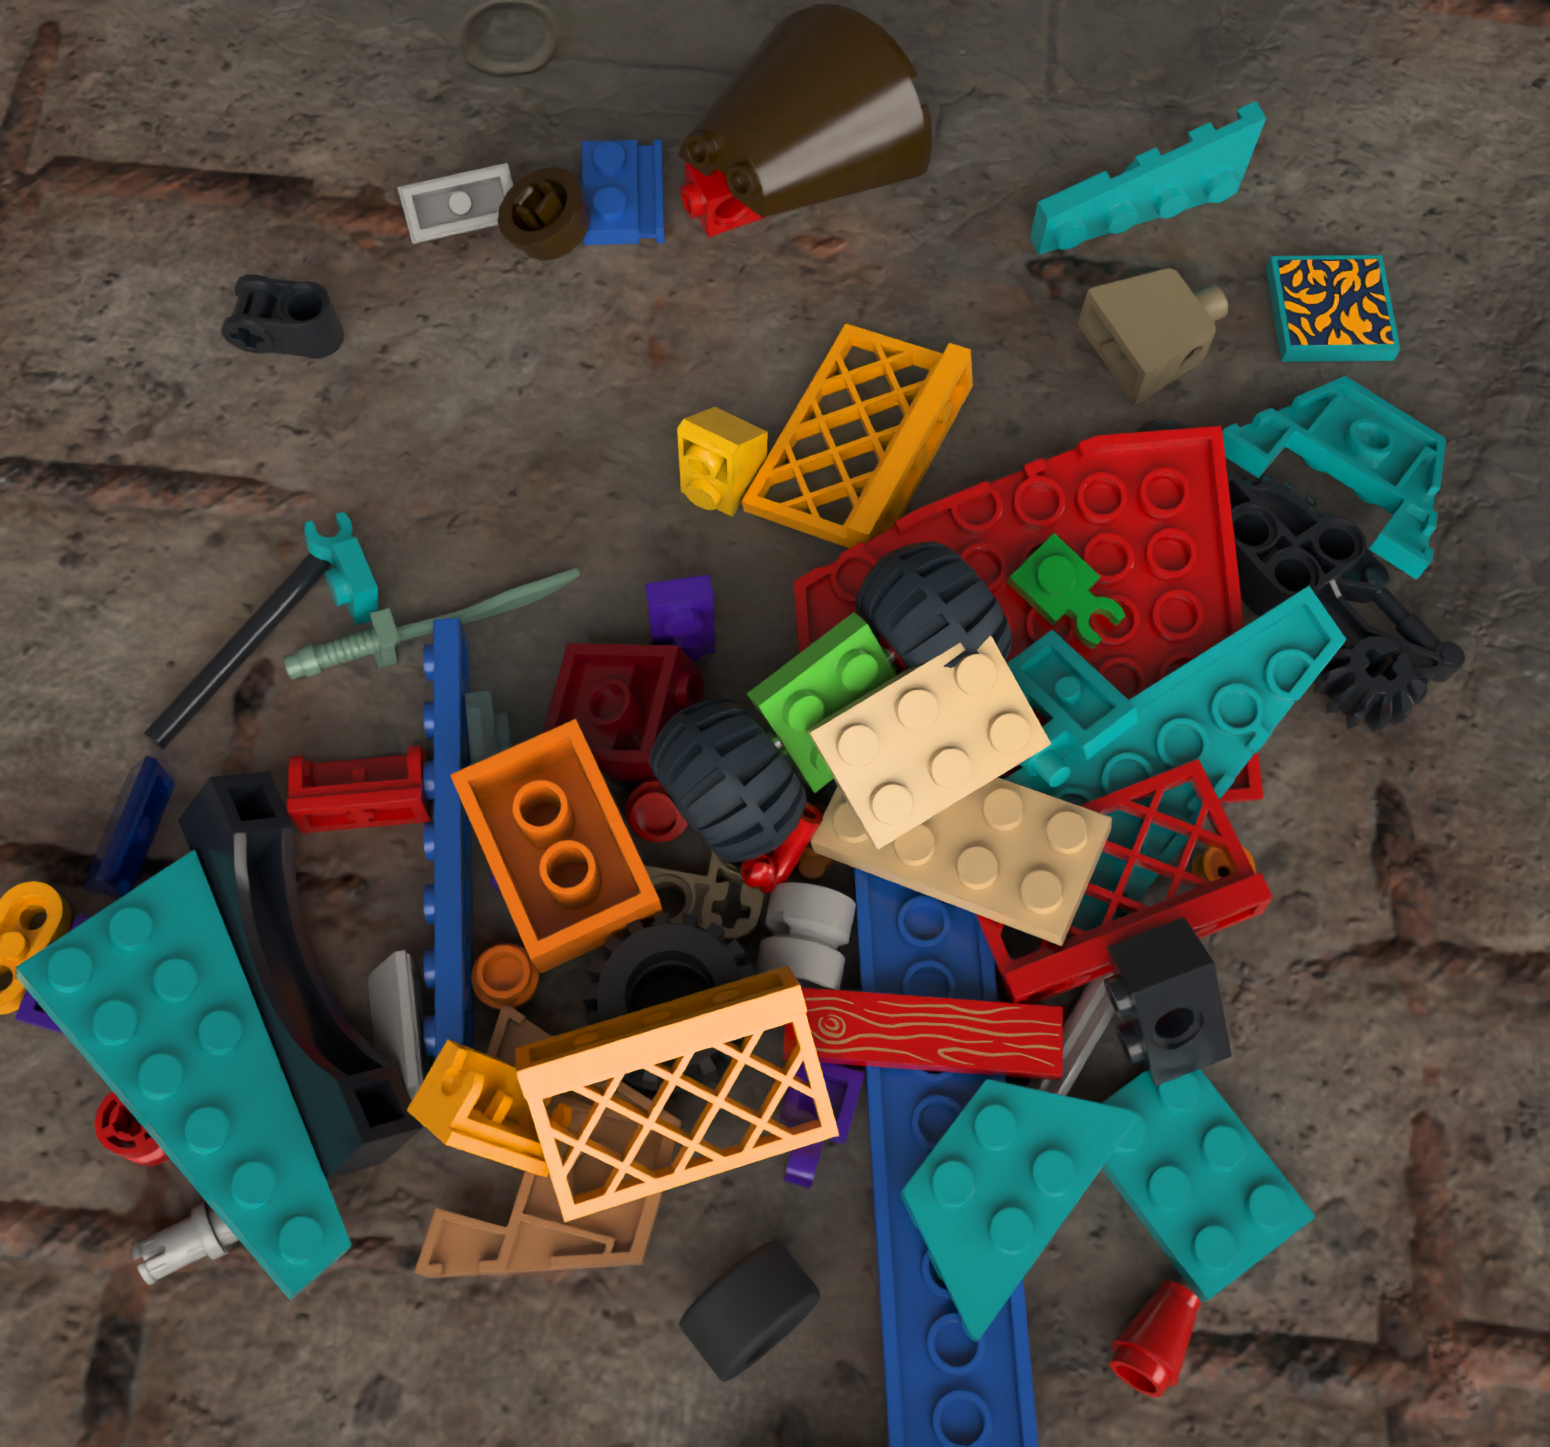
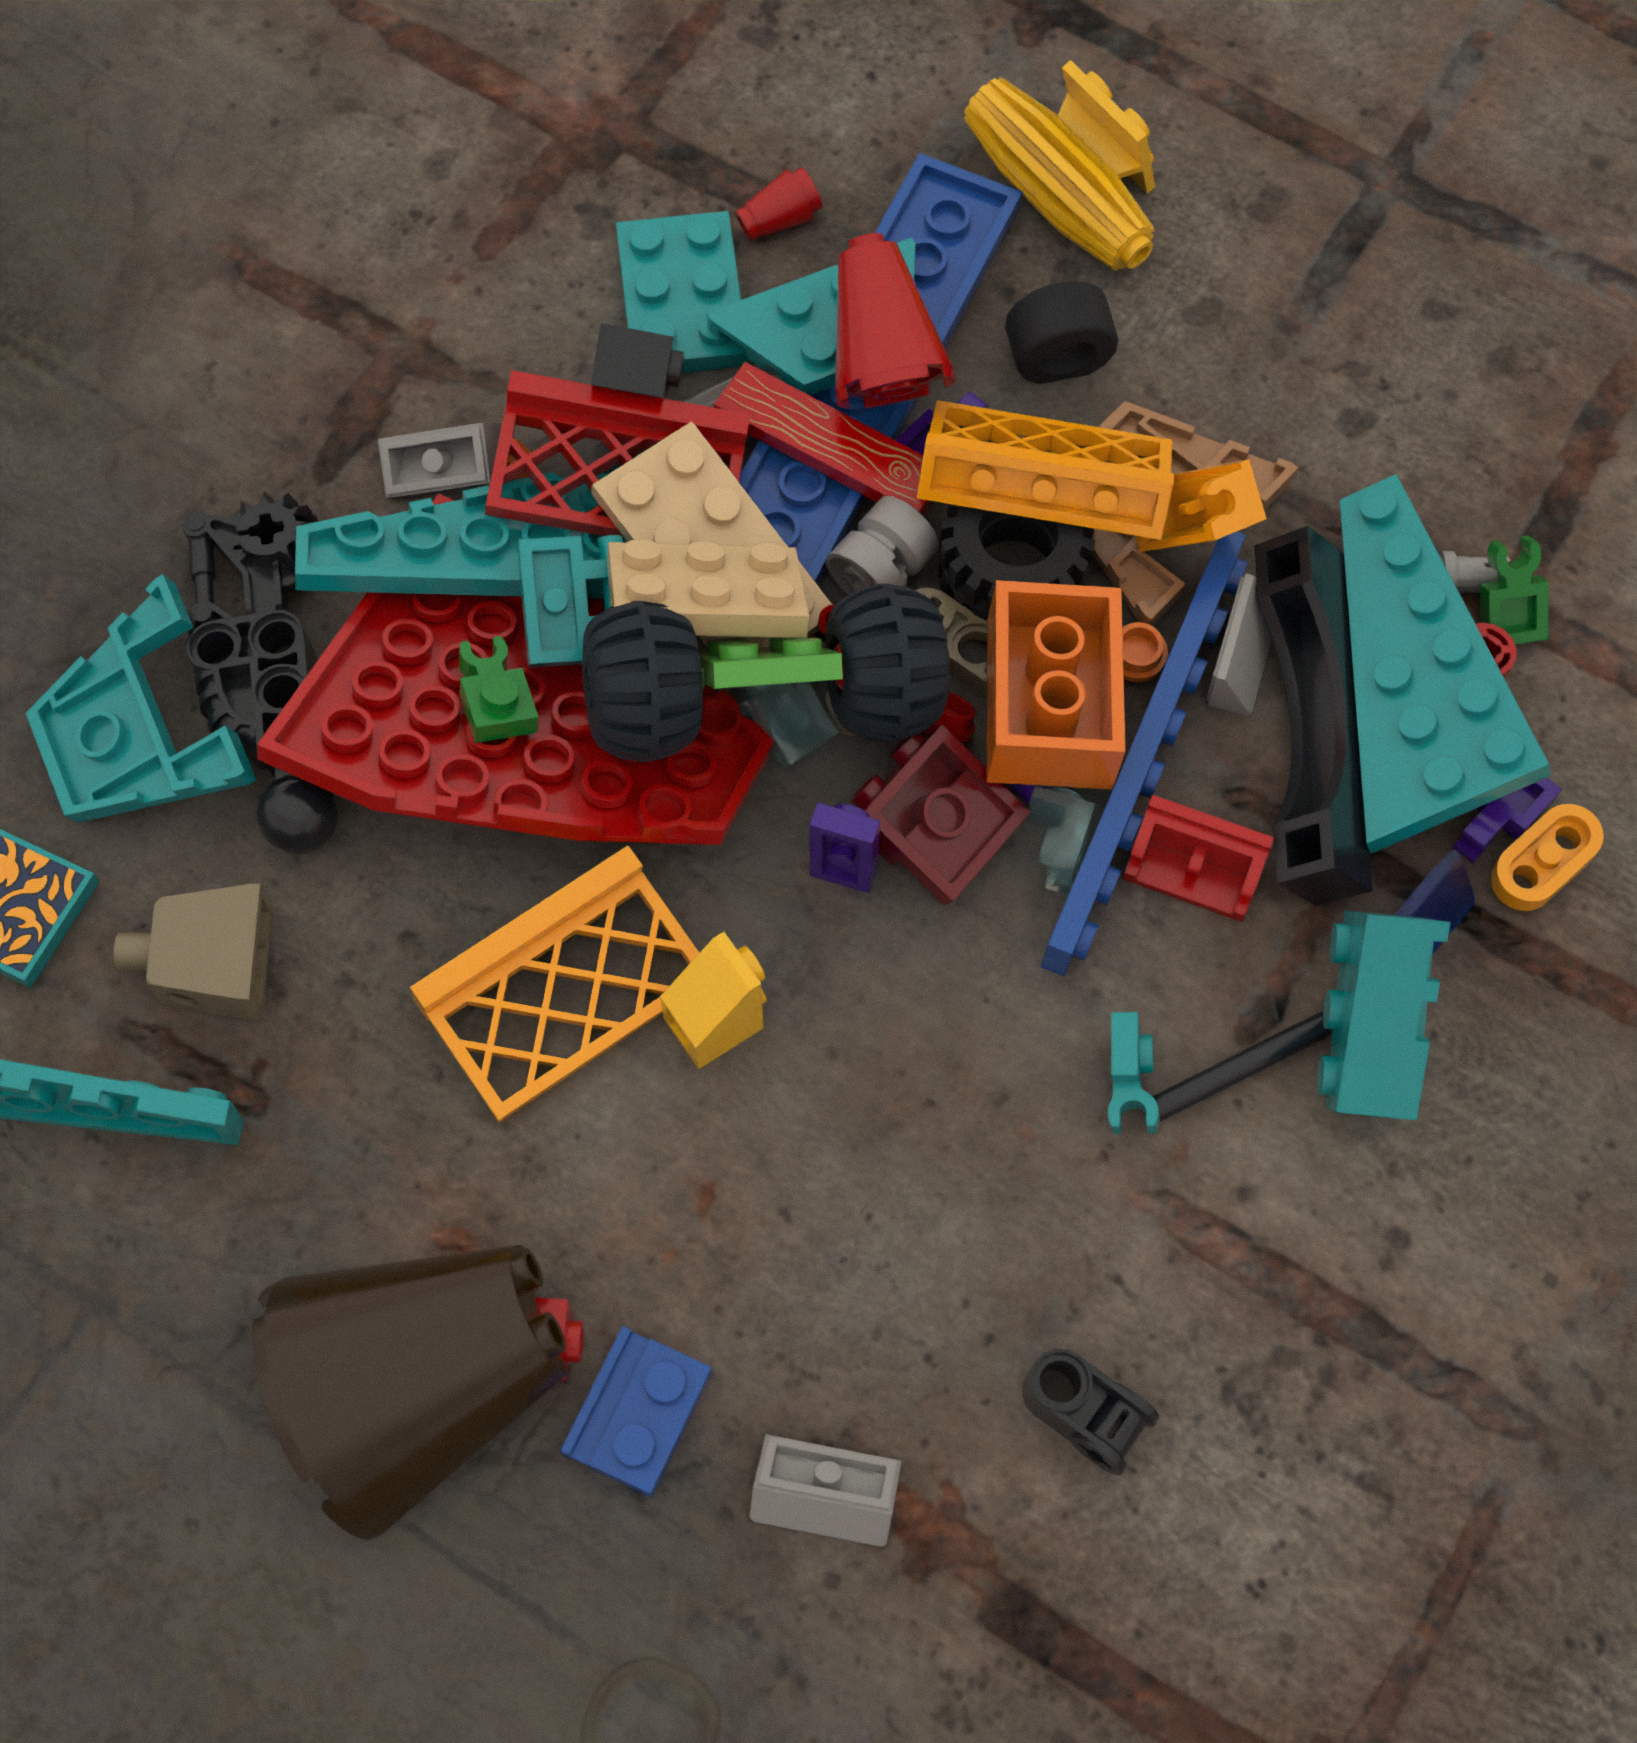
camera: 150 degrees left, 0 degrees up
sand green sword [283,568,580,680] -> none
dark brown piece [497,167,591,261] -> none
none -> light grey slope [378,422,501,498]
none -> red cone [835,233,956,409]
none -> teal wedge [1317,910,1451,1120]
none -> green plate [1480,535,1549,645]

